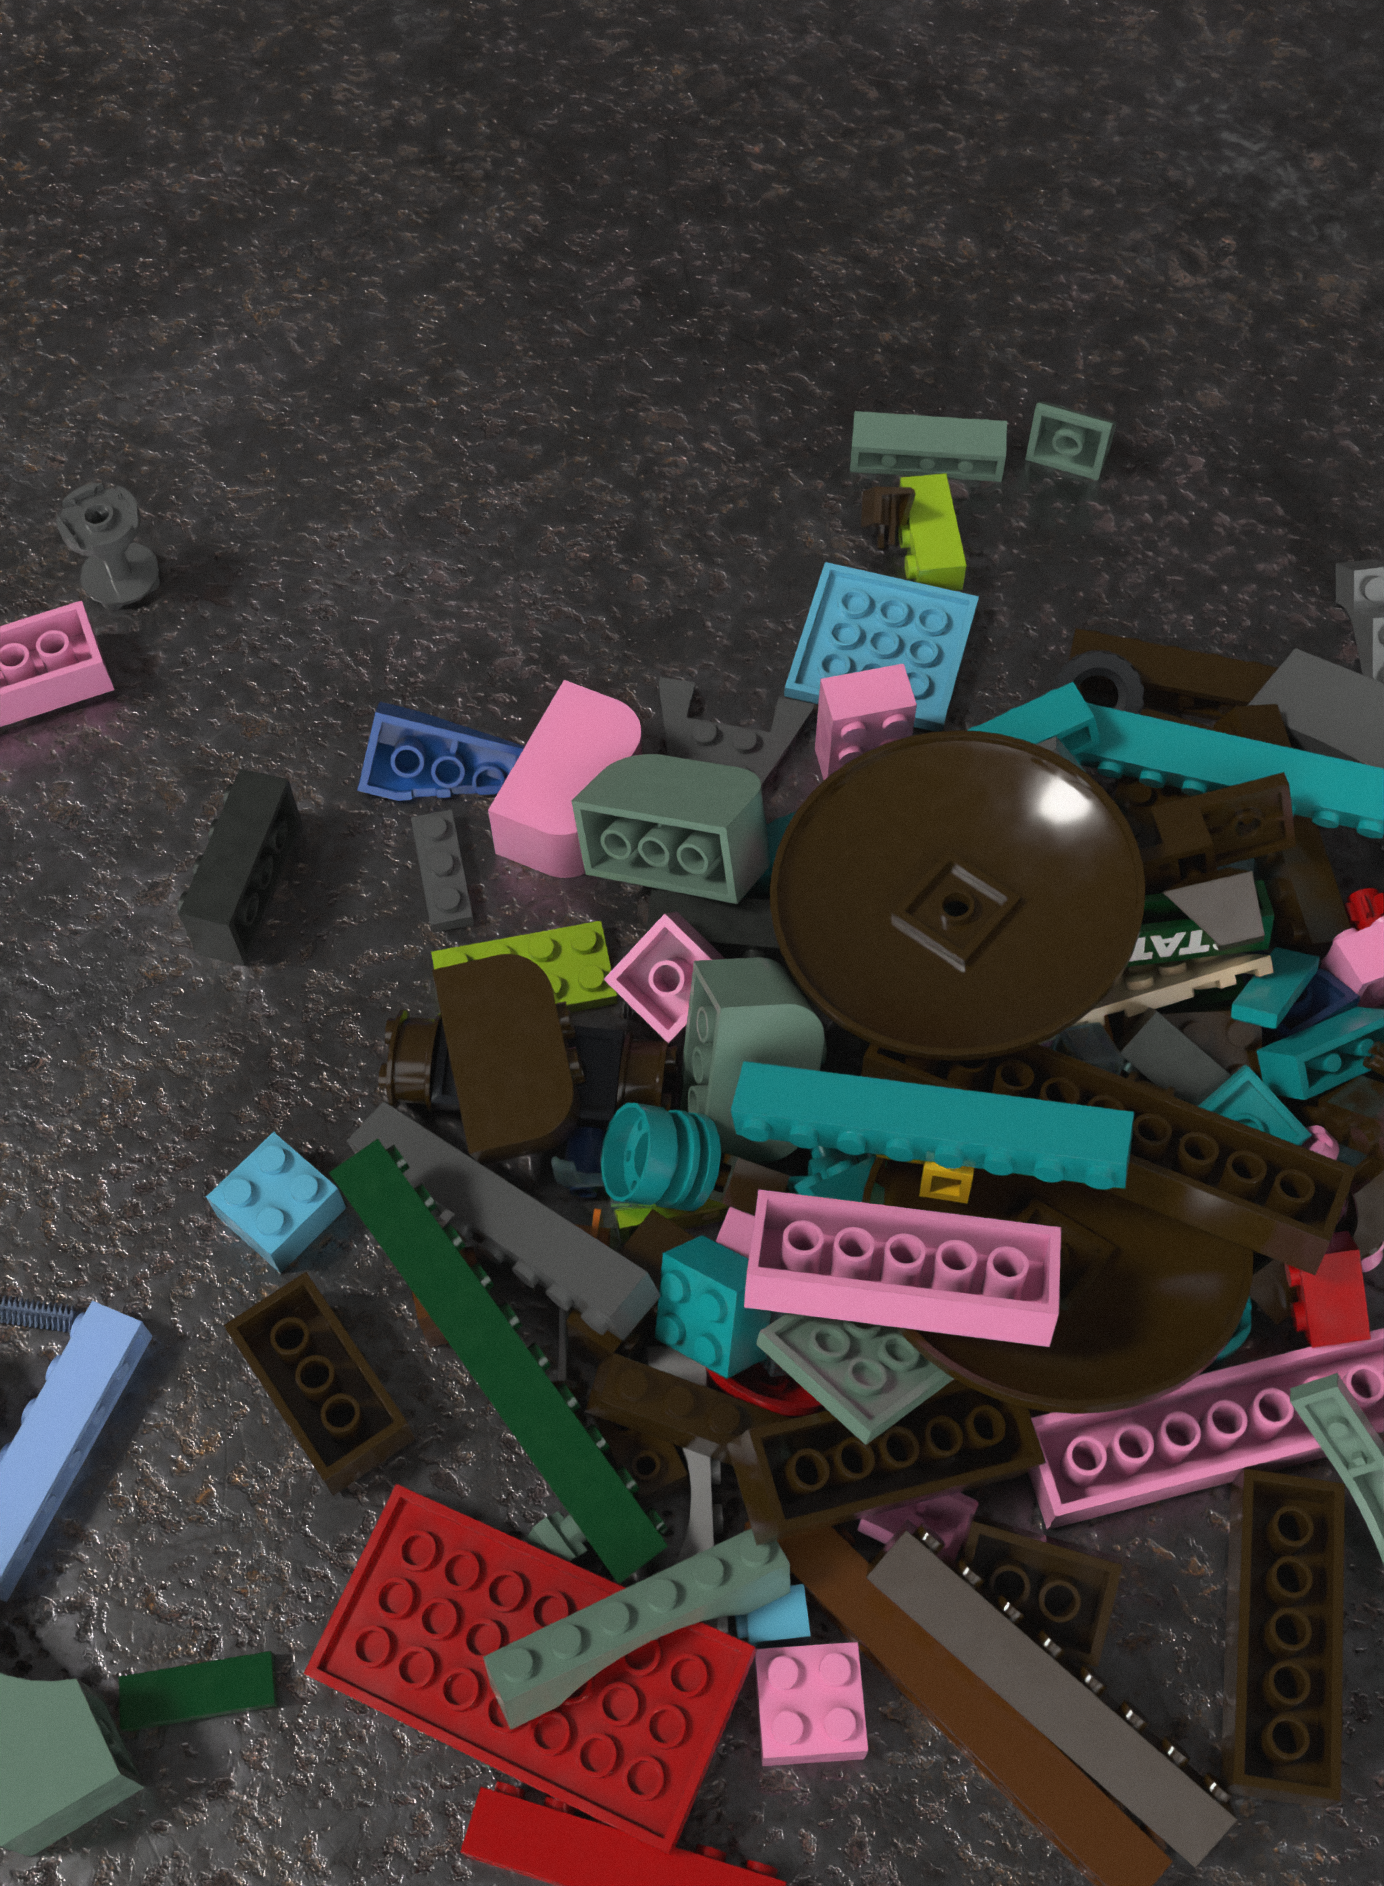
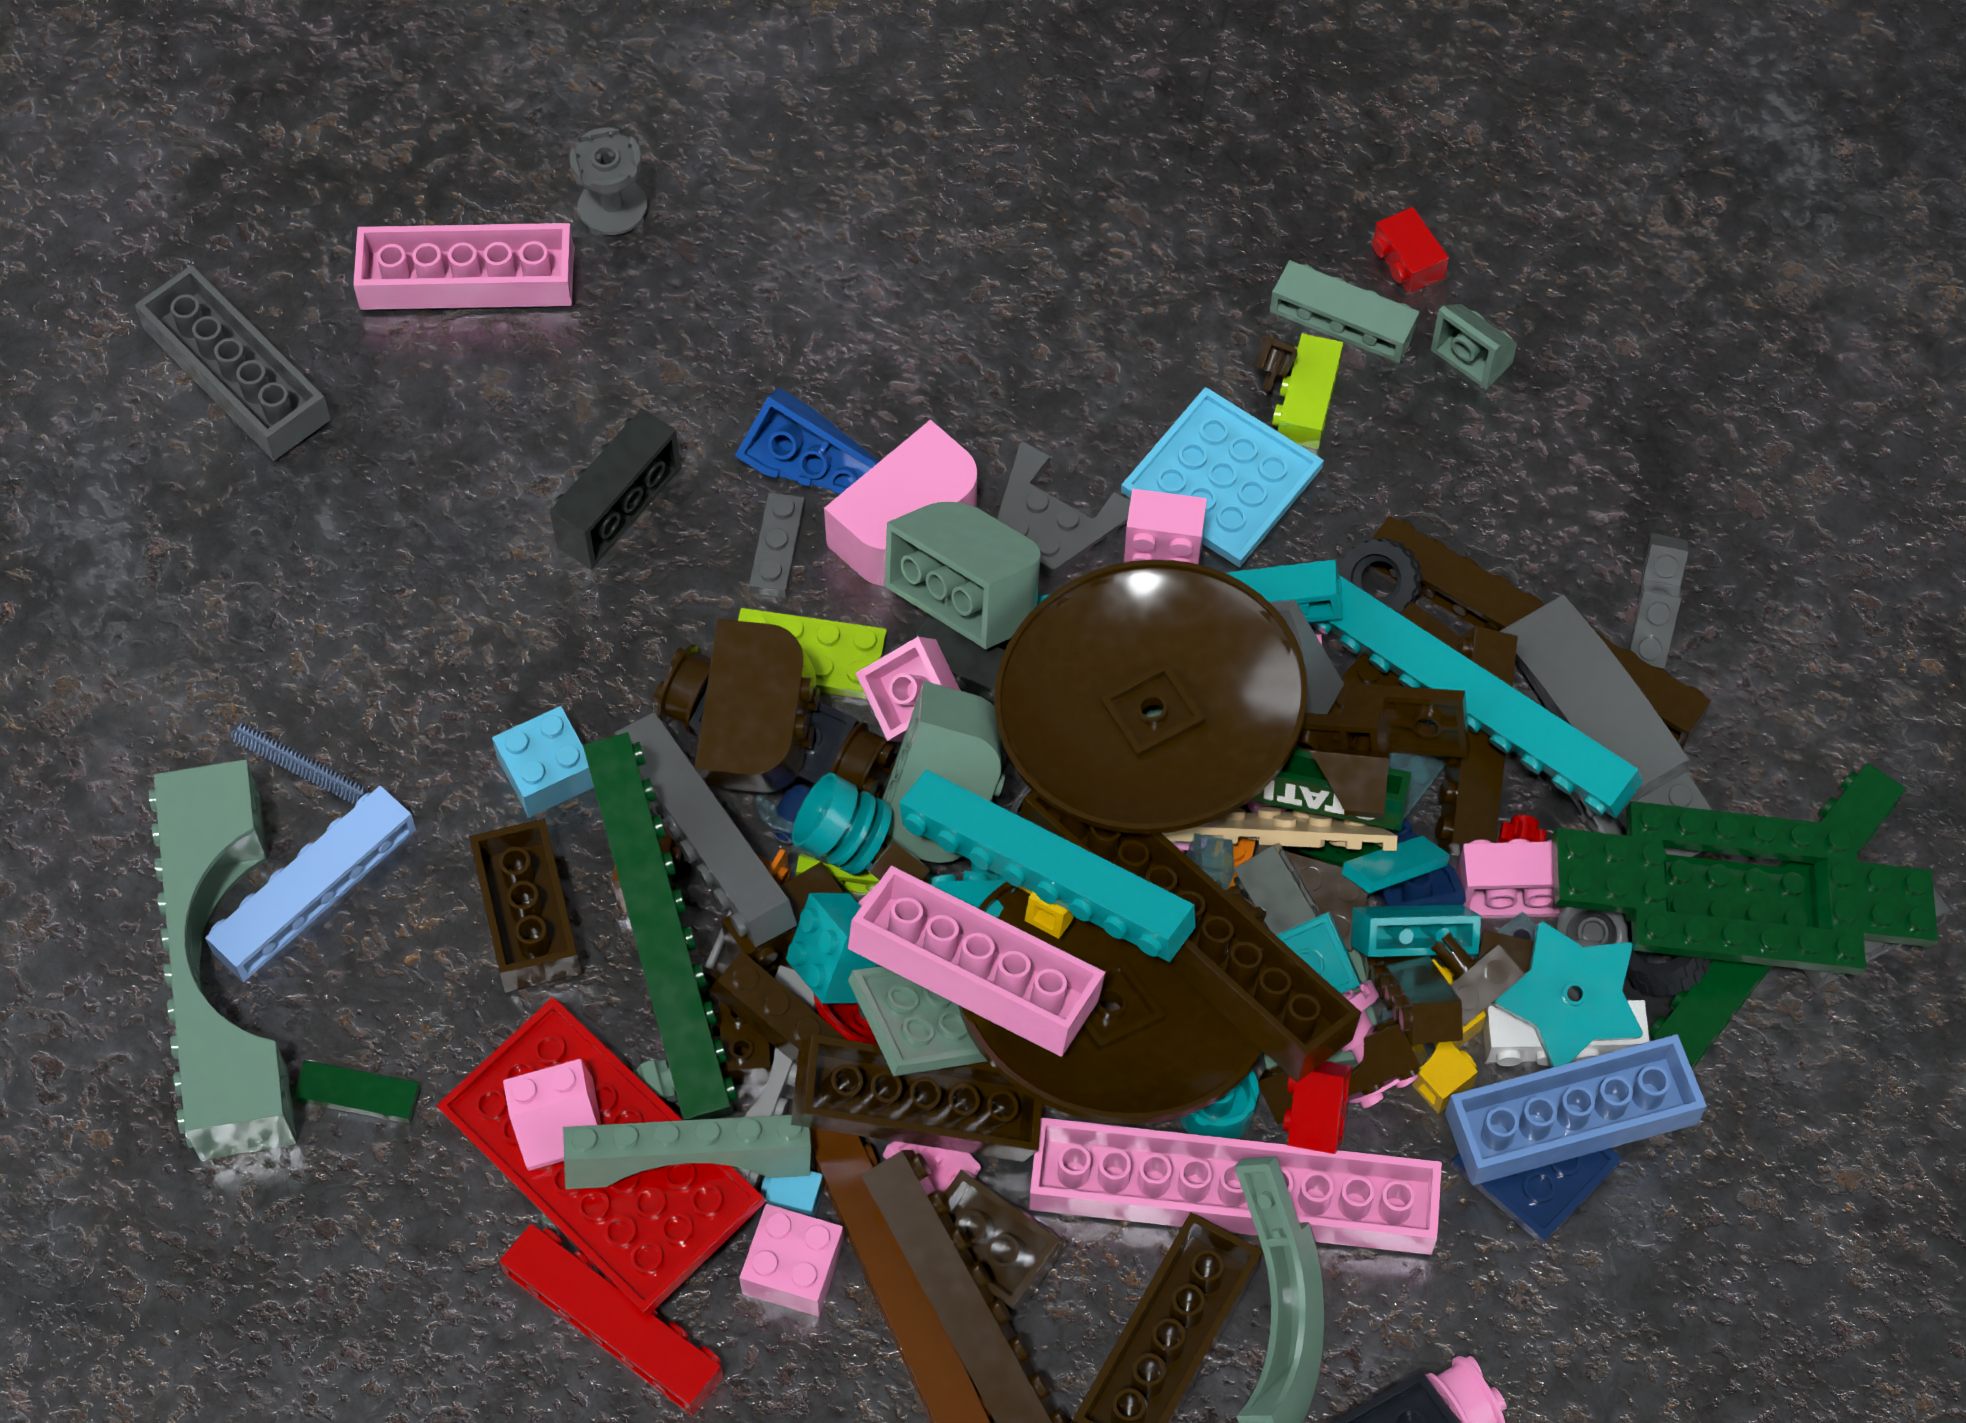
camera: 20 degrees right, 0 degrees up
none -> bright pink slope [503,1059,601,1171]
none -> red brick [1372,207,1449,294]

